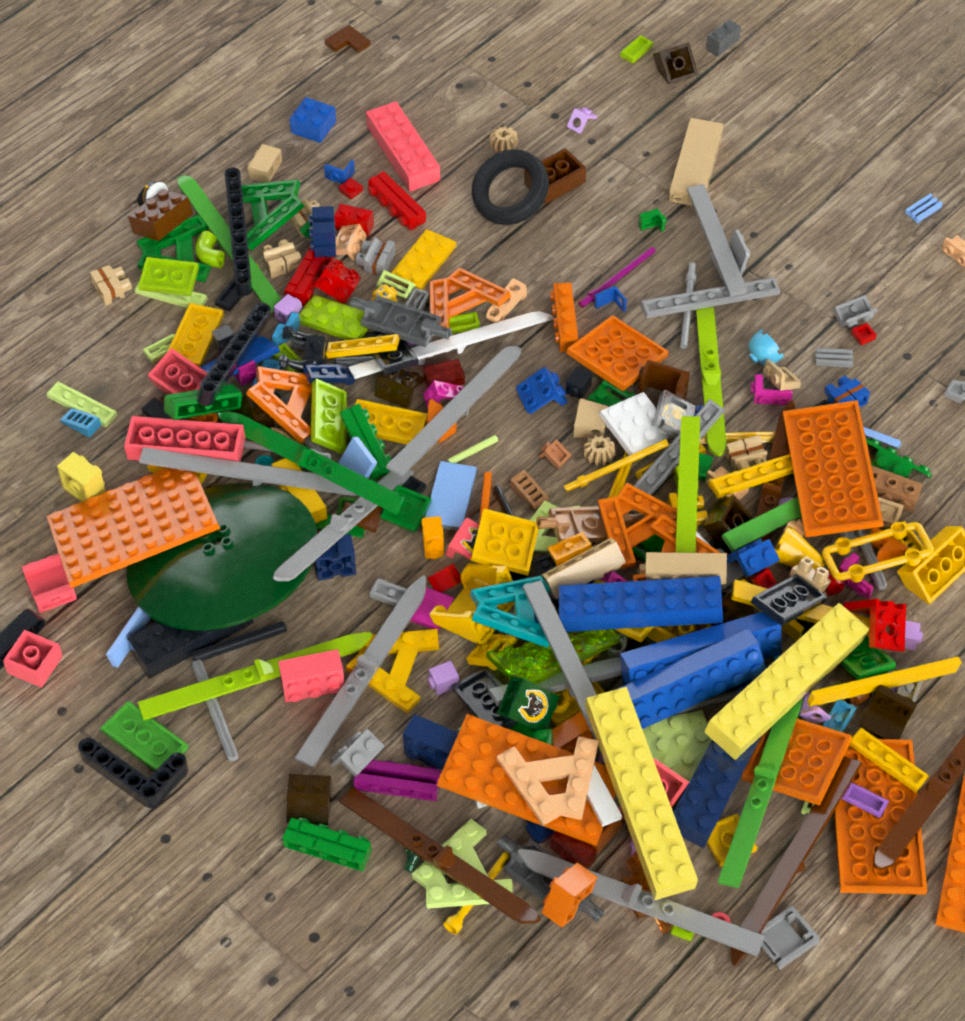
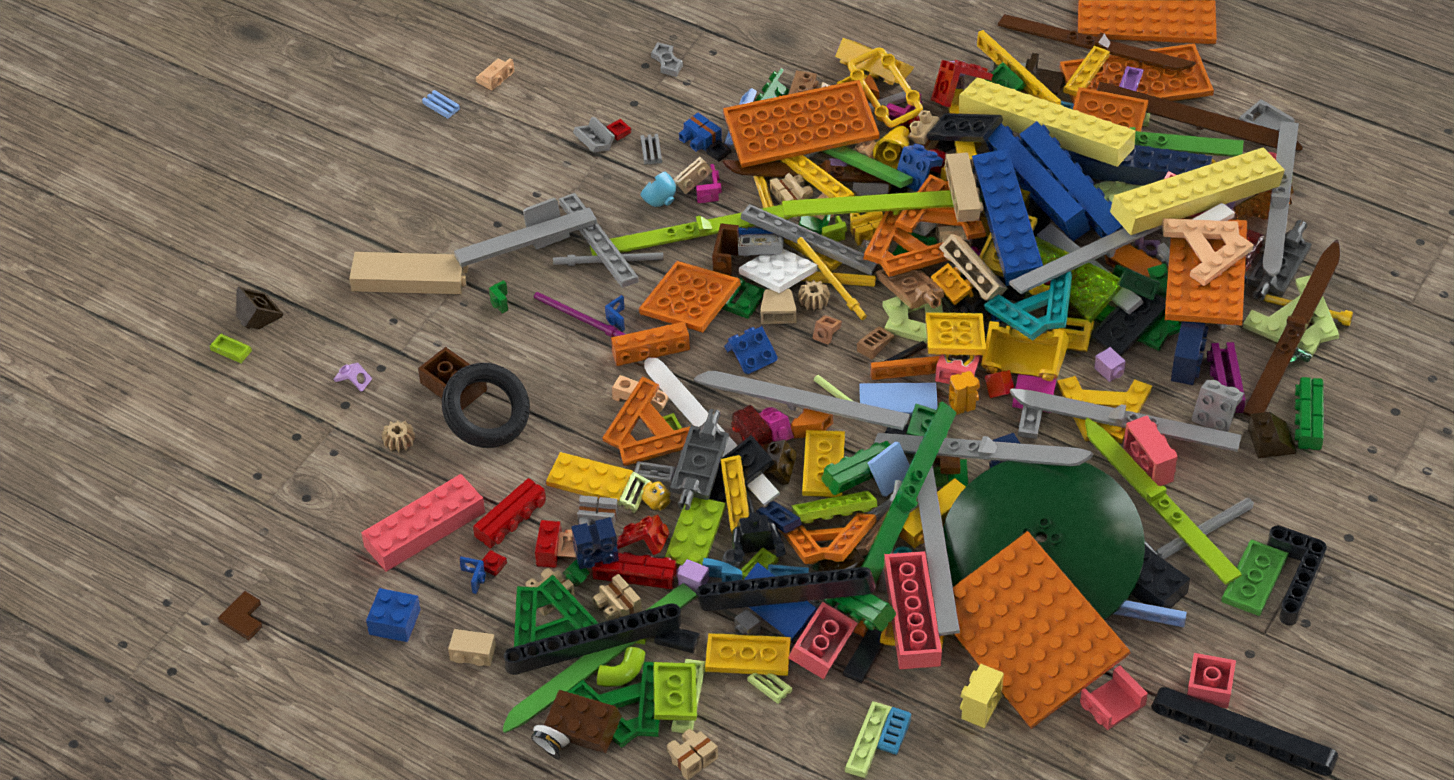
camera: 100 degrees left, 5 degrees down
orange brick [541,863,598,928] -> none
black brick [566,367,592,399] -> none
dark grey brick [706,20,741,56] -> none

